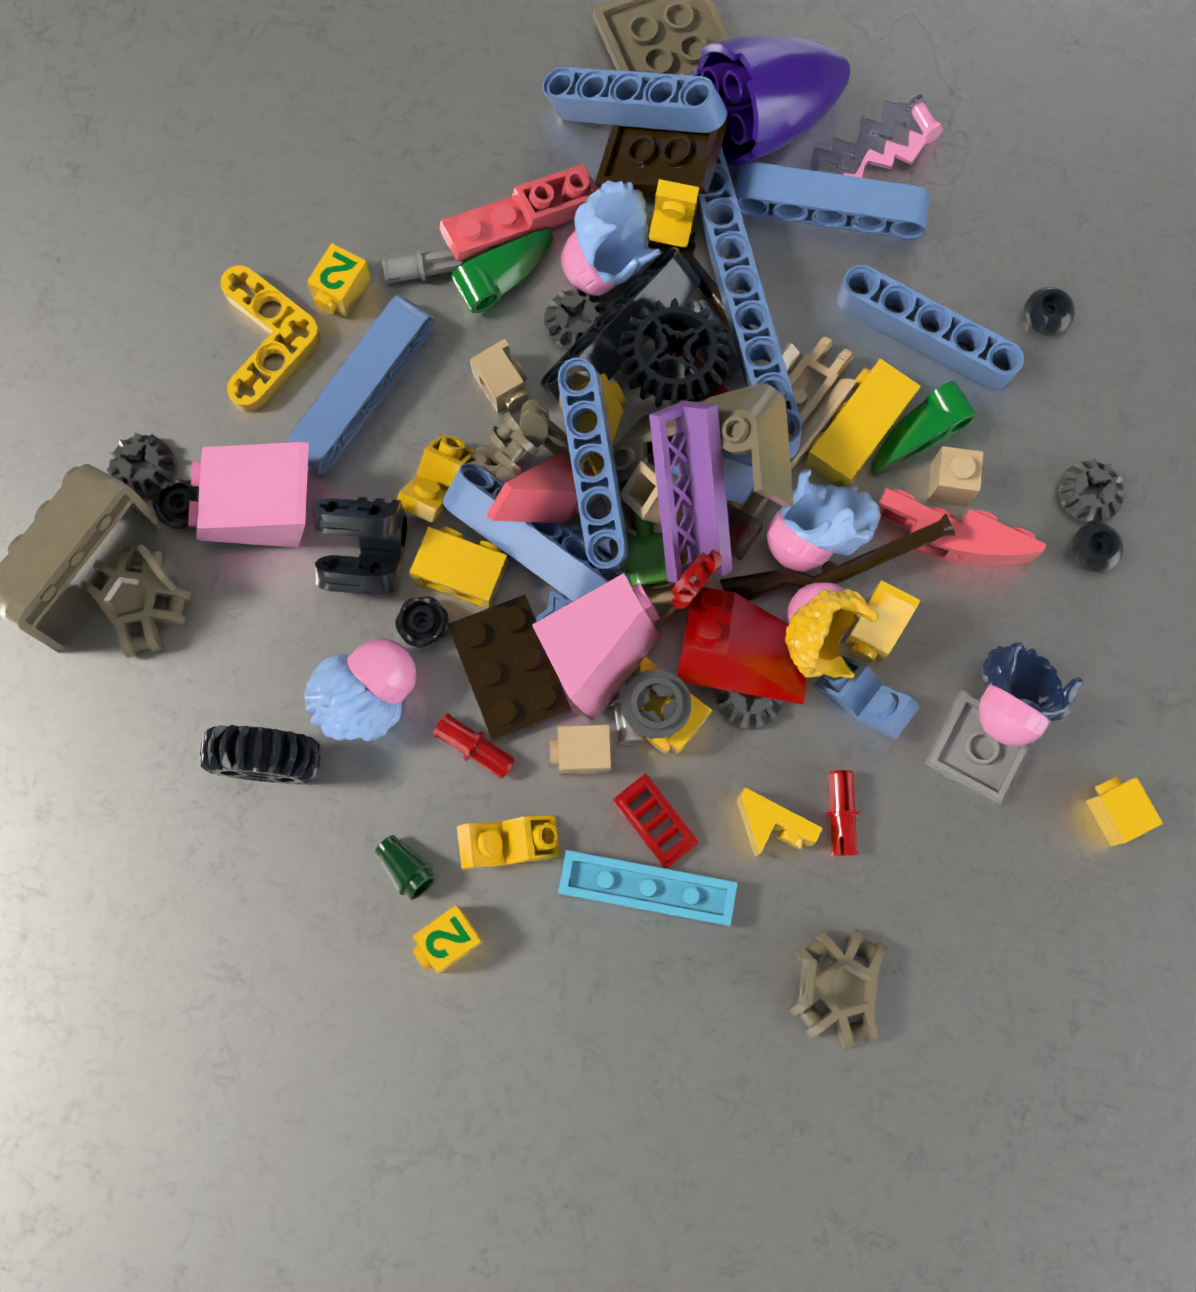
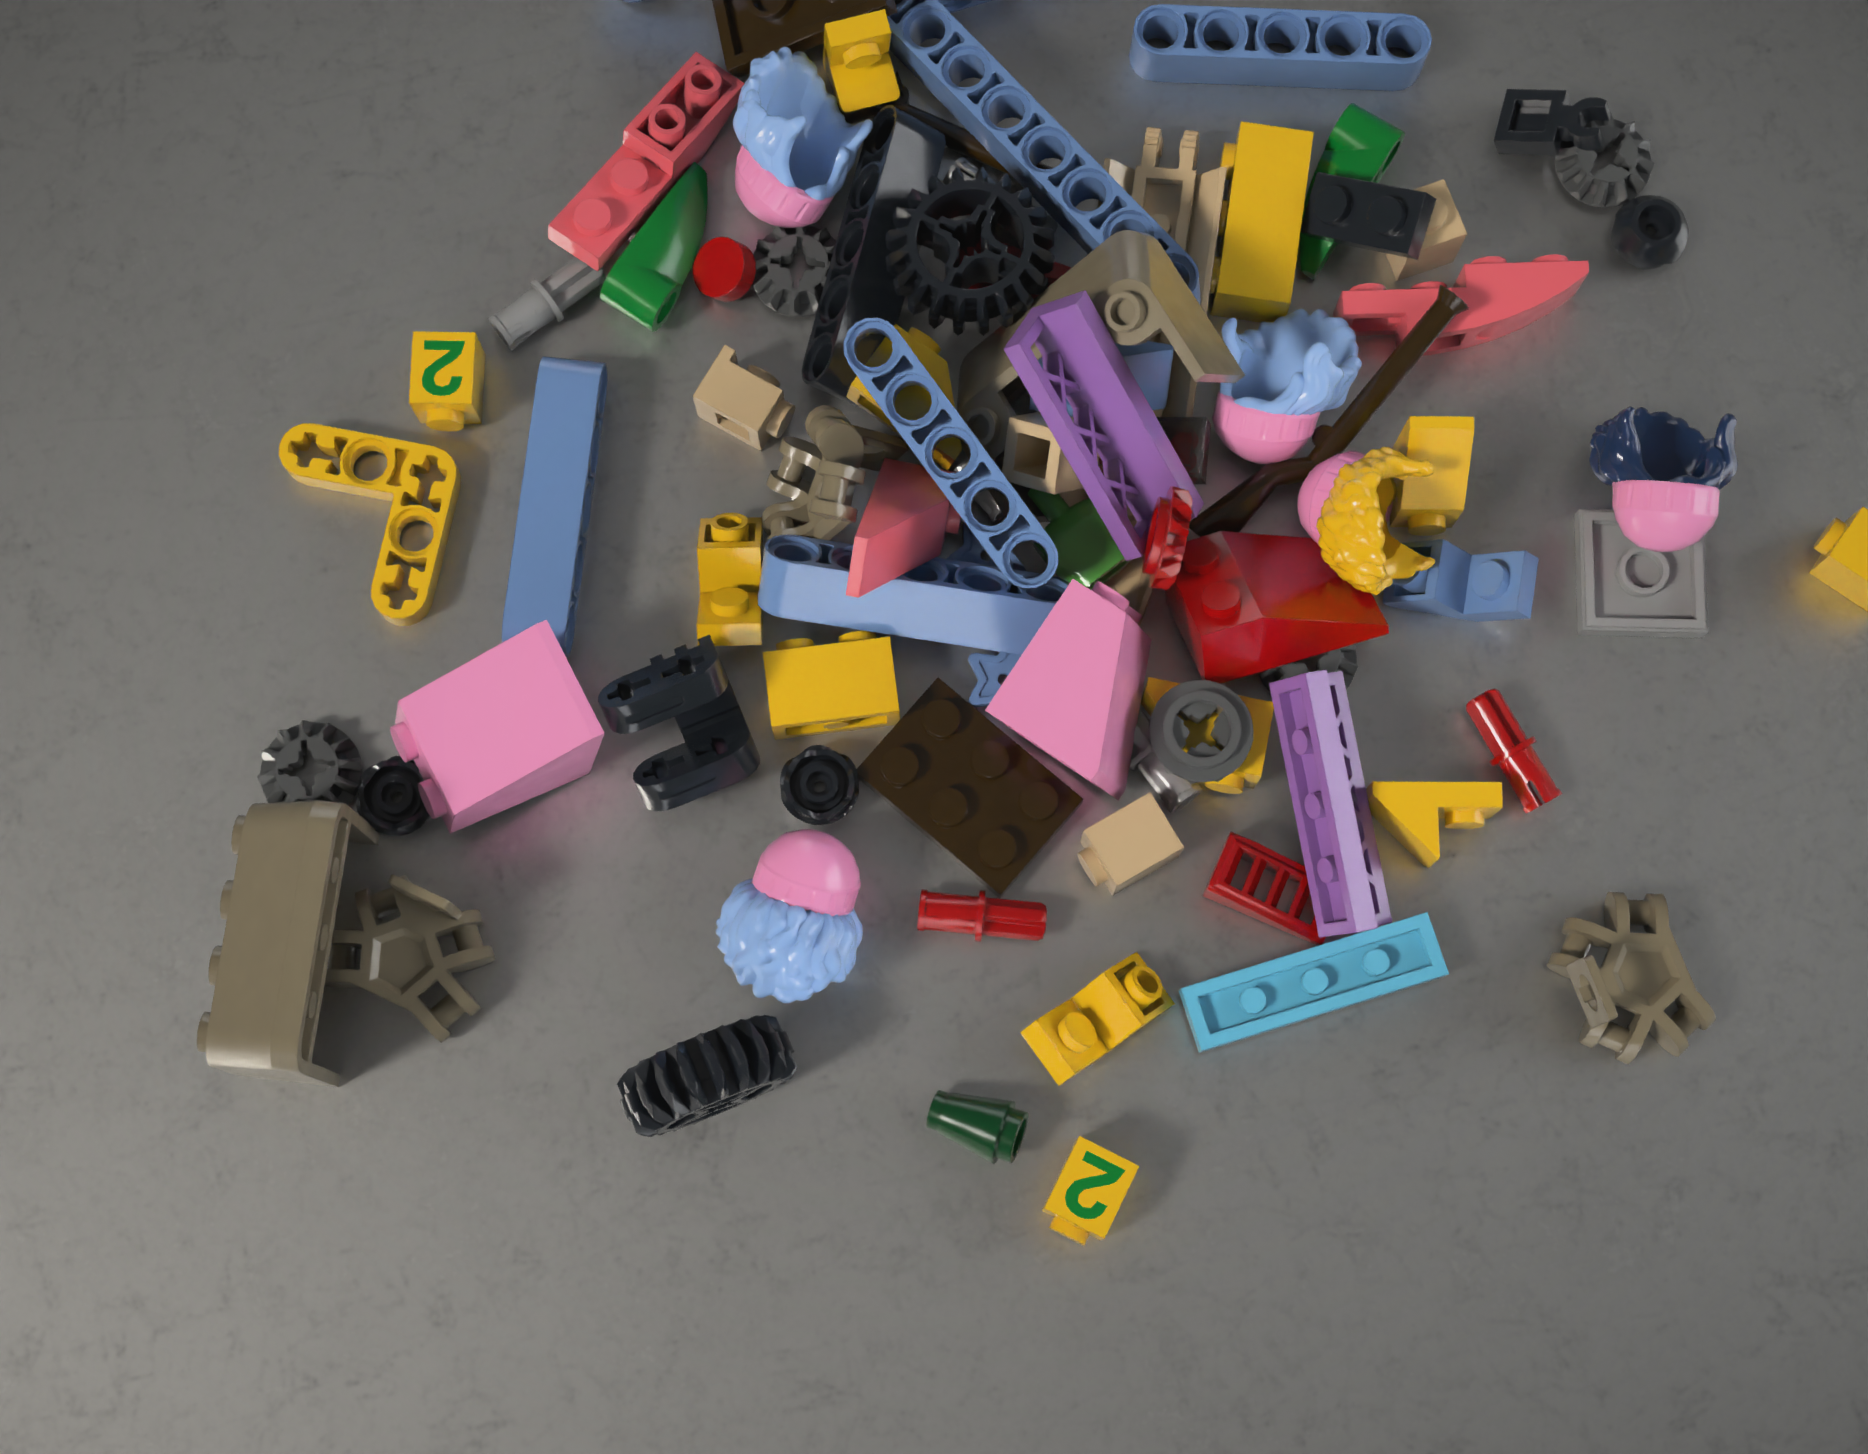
camera: 25 degrees left, 0 degrees up
none -> red tile [693,237,756,302]
none -> medium lavender fence [1269,670,1392,938]
none -> black plate [1301,172,1436,260]
none -> black plate [1493,89,1611,156]

